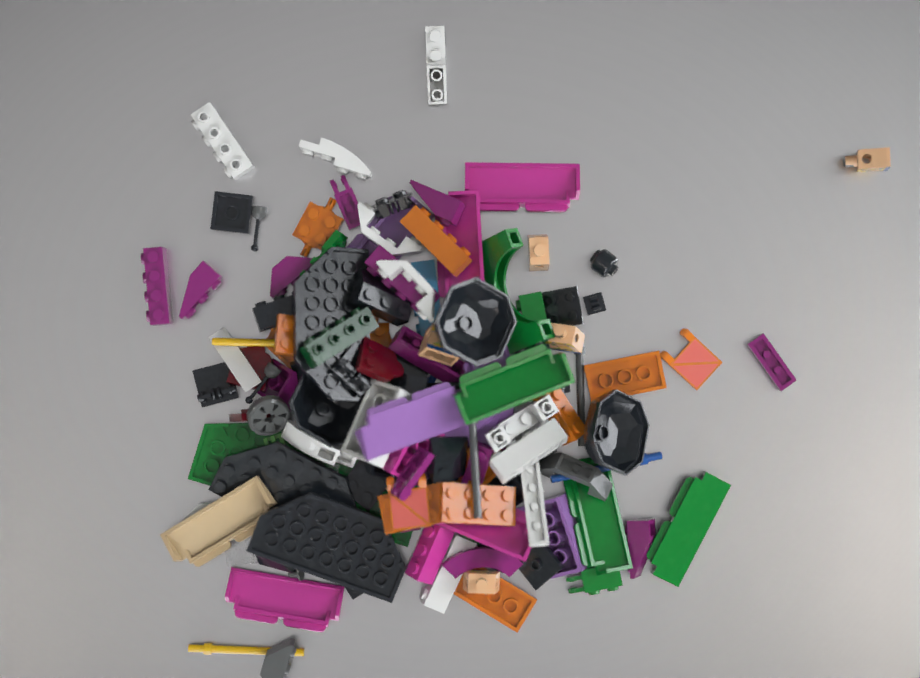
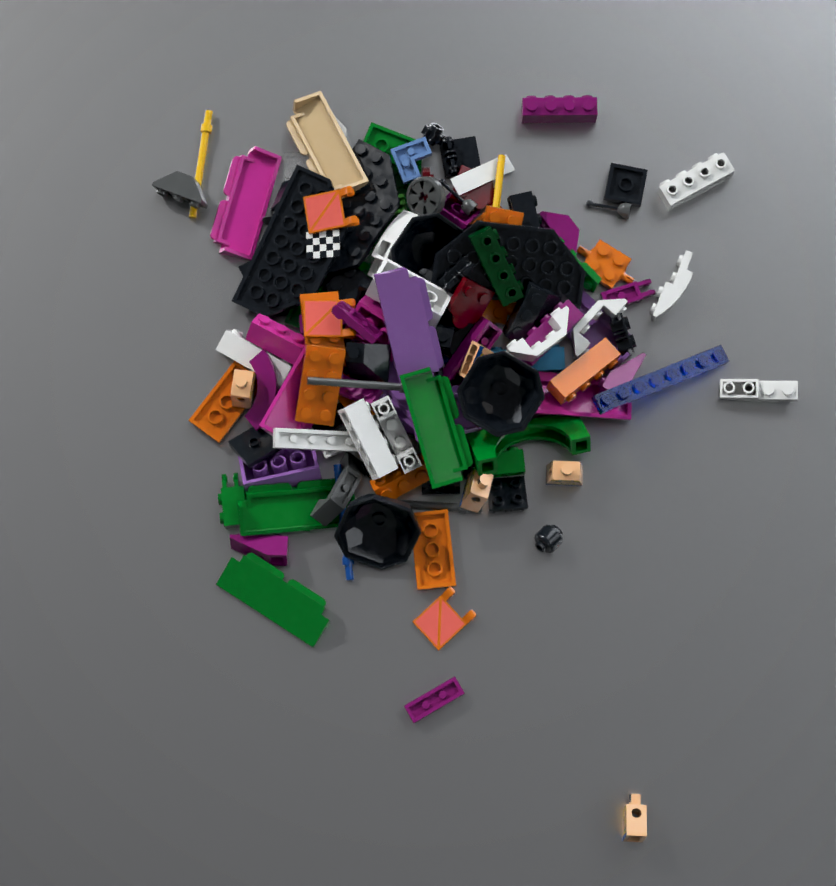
camera: 95 degrees right, 10 degrees down
magenta slope [179,261,222,320] -> none
dark pink slope [465,162,580,212] -> none
black tile [582,292,606,316] -> none
none -> flag [303,186,360,234]
none -> sticker [306,225,340,259]
none -> medium blue plate [390,137,432,185]
none -> black gear [421,122,445,146]
none -> clear blue plate [592,345,729,415]

